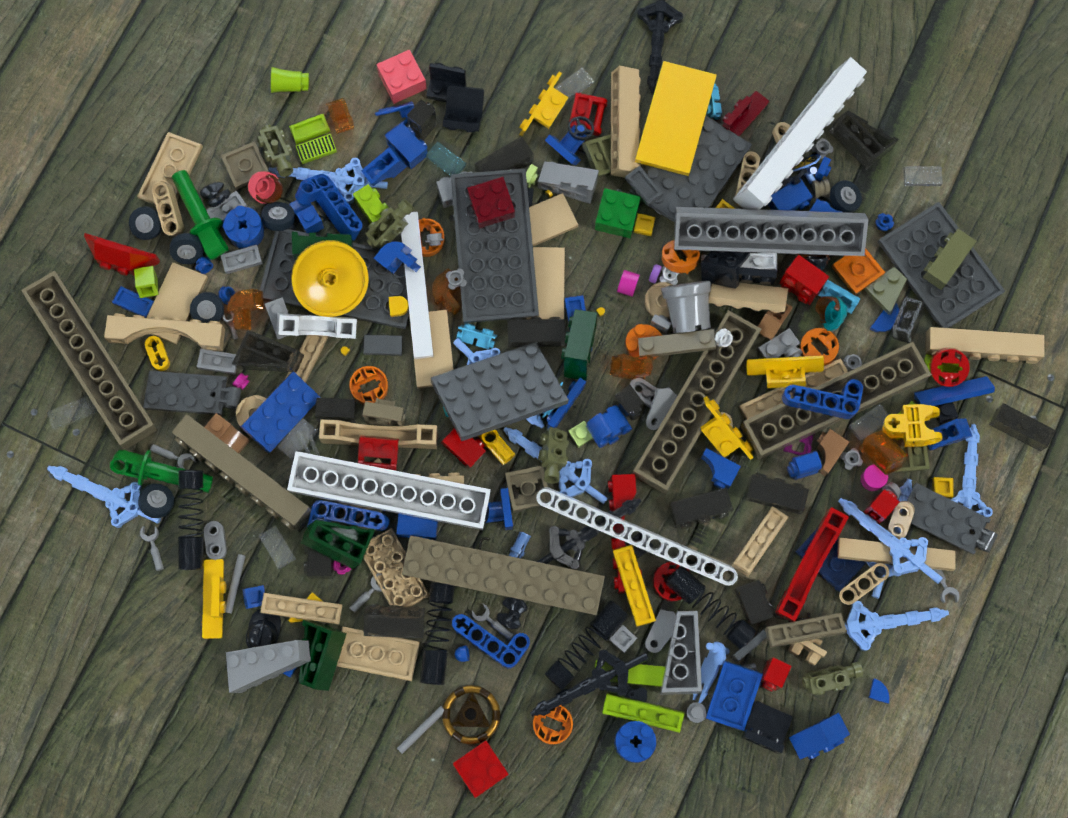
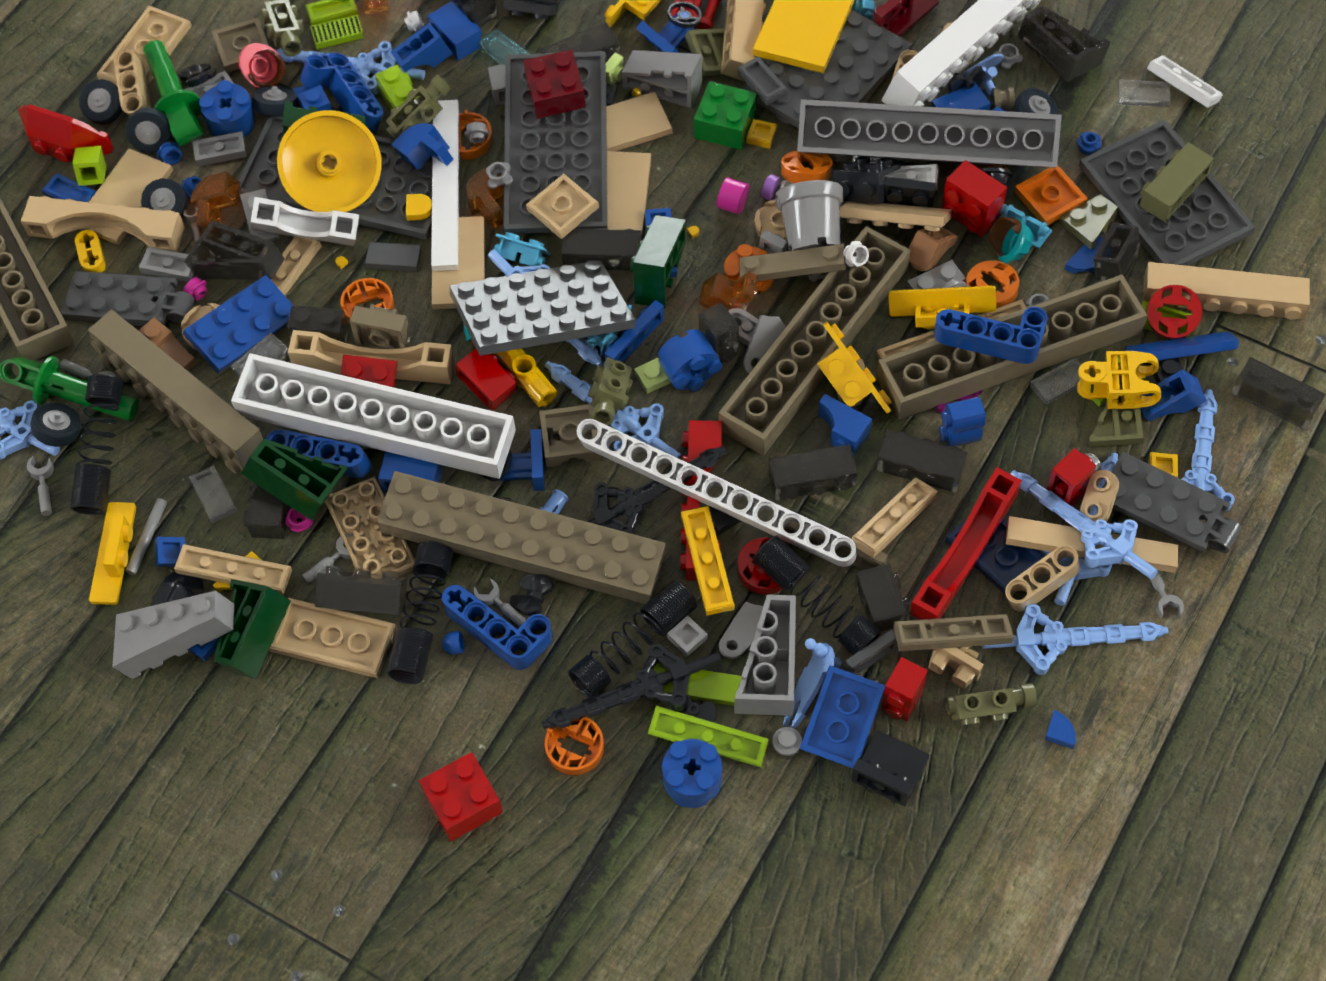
camera: 10 degrees right, 15 degrees down
light grey plate [204,521,227,560] -> none
light grey bar [397,706,444,754] -> none
dark brown piece [442,685,500,744] -> none
blue brick [789,713,850,760] -> none
blue plate [815,156,831,182] -> none
medium nougat arch [817,429,849,476] -> none
light grey plate [840,448,863,470] -> none
clear orange brick [859,430,908,475] -> none
dark pink piece [861,464,888,491] -> none
none -> white plate [404,10,424,32]
none -> tan tile [526,173,599,239]
none -> white tile [1147,56,1223,108]

